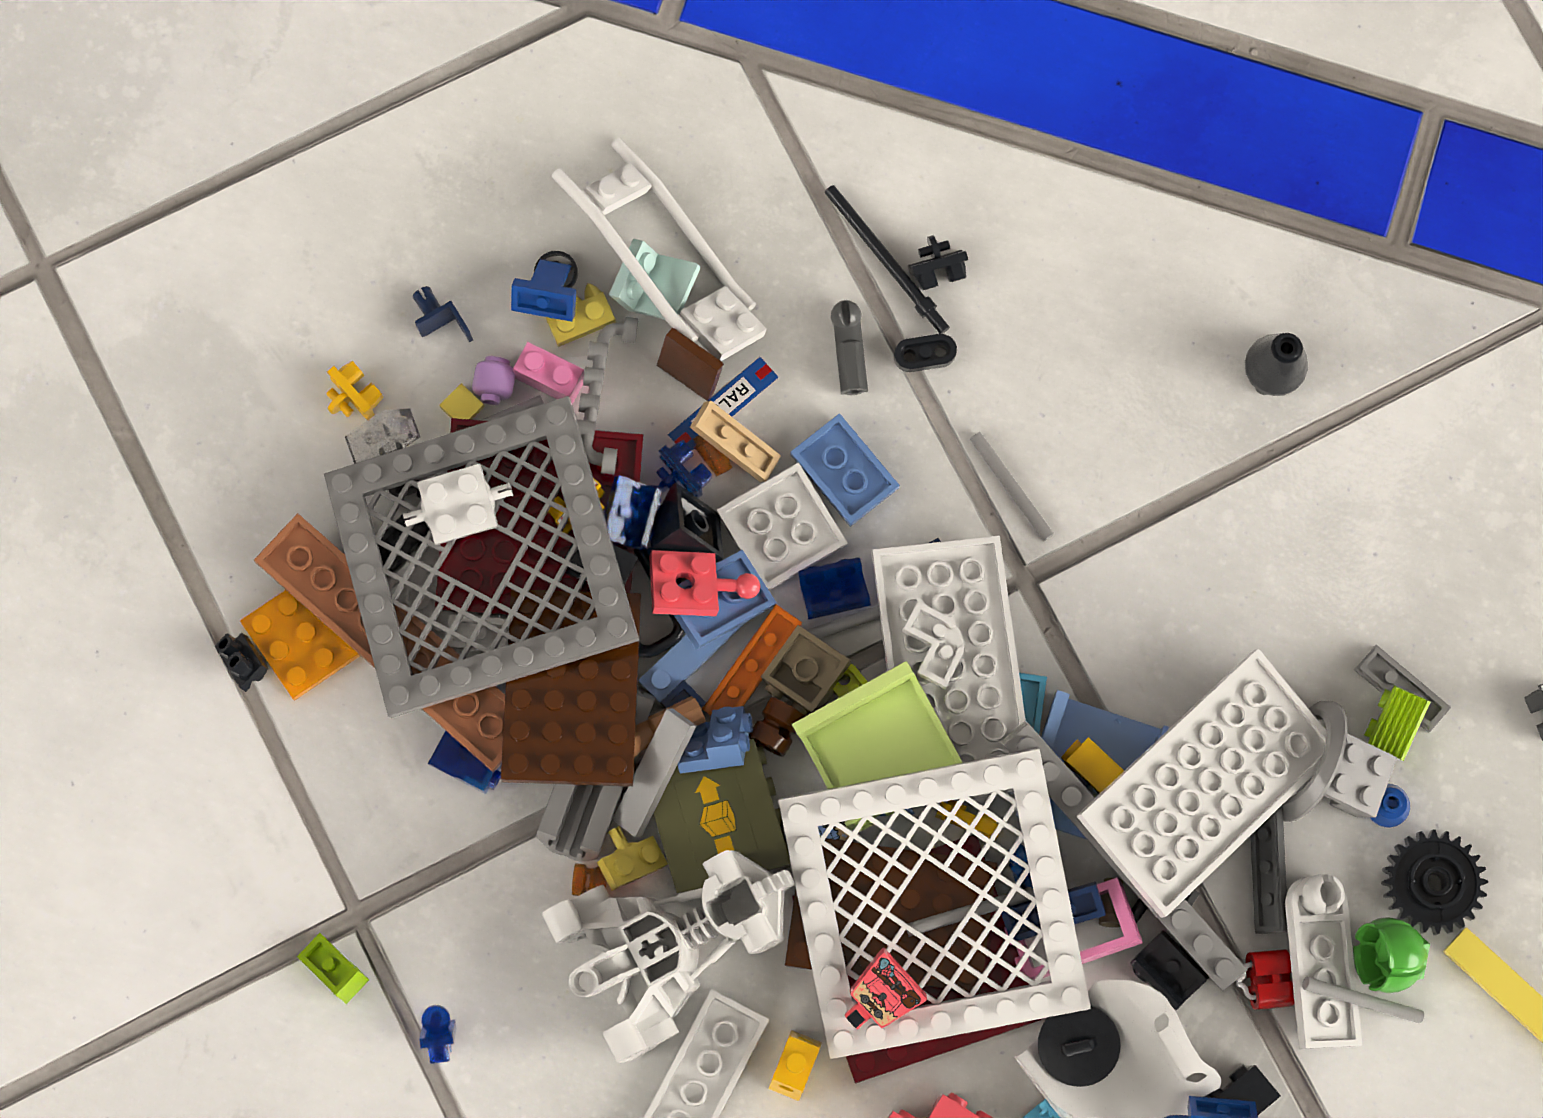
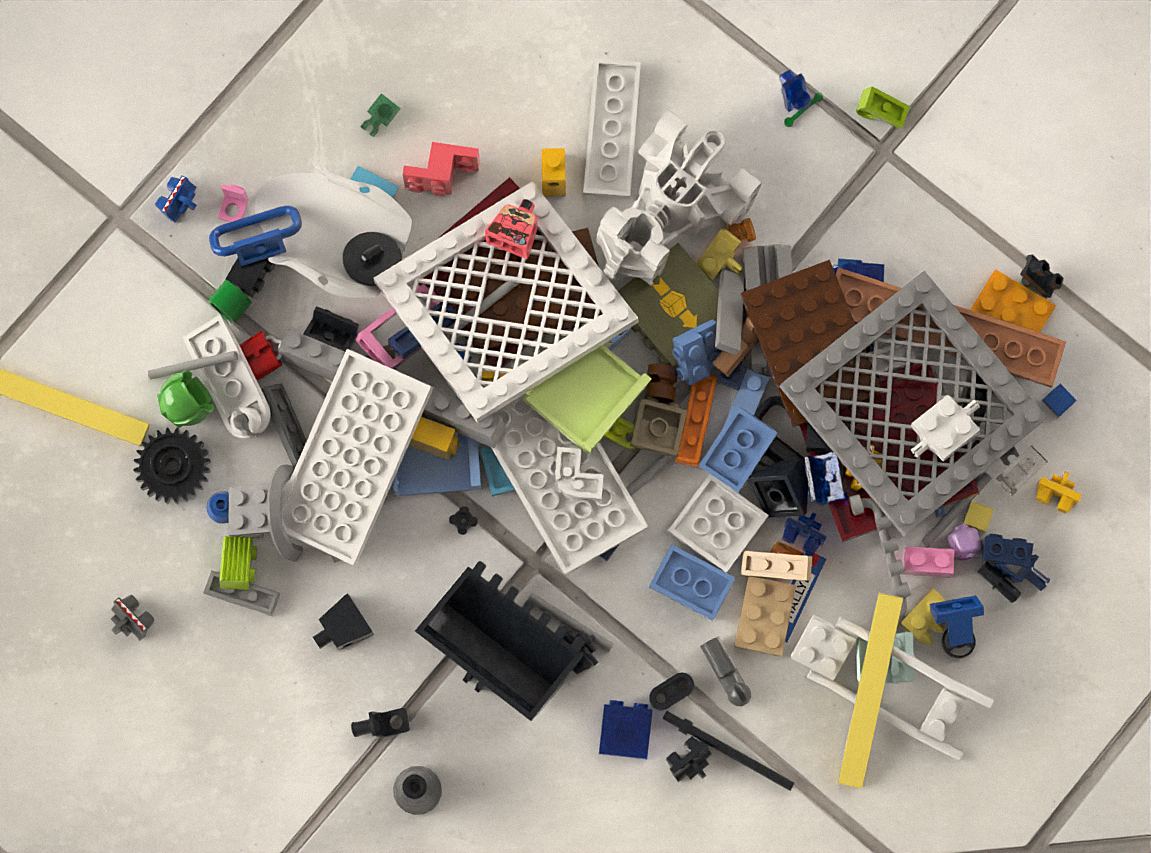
camera: 160 degrees right, 0 degrees up
coral plate [649,550,760,616] -> none
reddish brown tile [656,328,724,401] -> none
clear blue bracket [798,557,871,620] -> none
none -> green piece [207,280,252,324]
none -> black torso [313,593,374,650]
none -> black bracket [351,708,410,737]
none -> black piece [415,561,585,721]
none -> black plate [449,506,478,535]
none -> black hips [563,630,599,674]
none -> clear blue plate [599,700,653,760]
none -> tan plate [734,576,796,657]
none -> green hinge [784,92,823,127]
none -> light yellow tile [838,593,903,788]
none -> black axle [977,561,1021,603]
none -> dark blue bracket [981,534,1034,567]
none -> blue tile [1042,383,1077,418]

